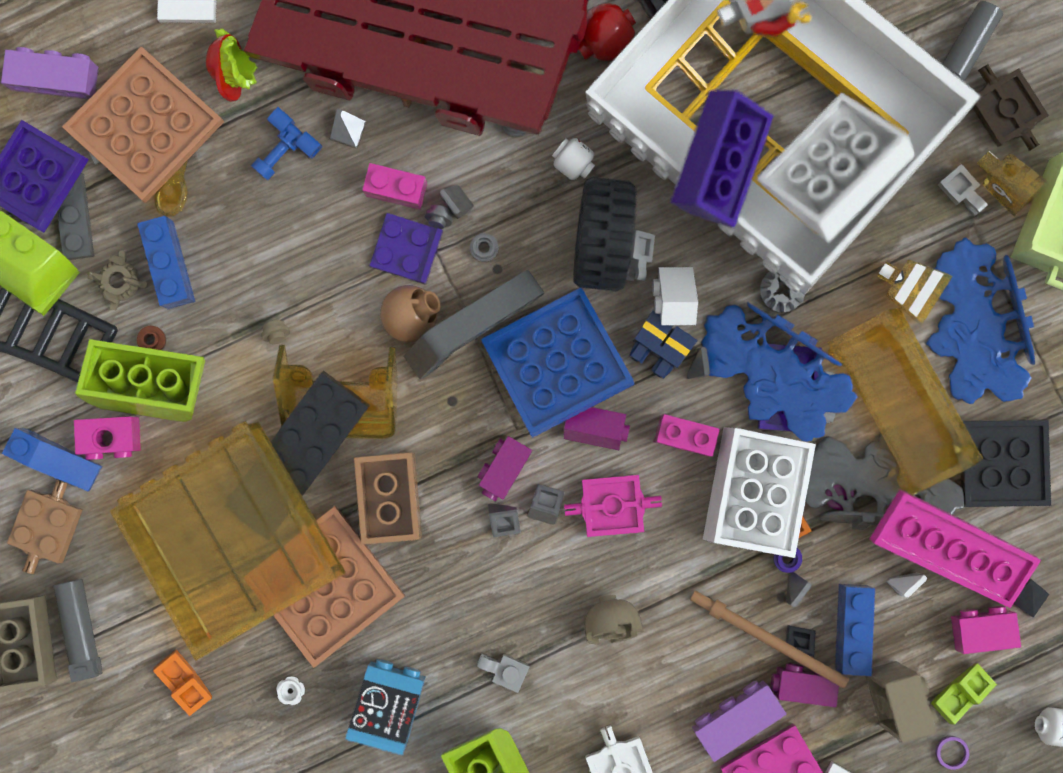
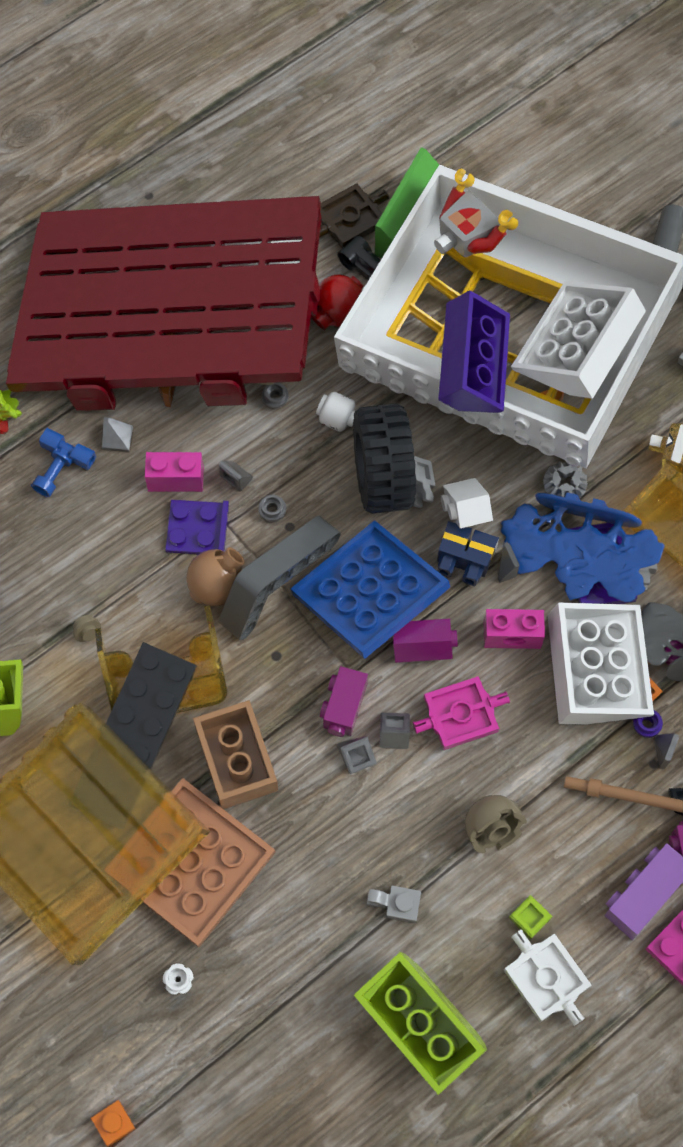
camera: 15 degrees left, 20 degrees down
orange slope [153,649,212,716] -> none
slope [345,659,426,755] -> none
flat silver plate [425,205,453,229] -> none
none -> lime tile [509,895,553,940]

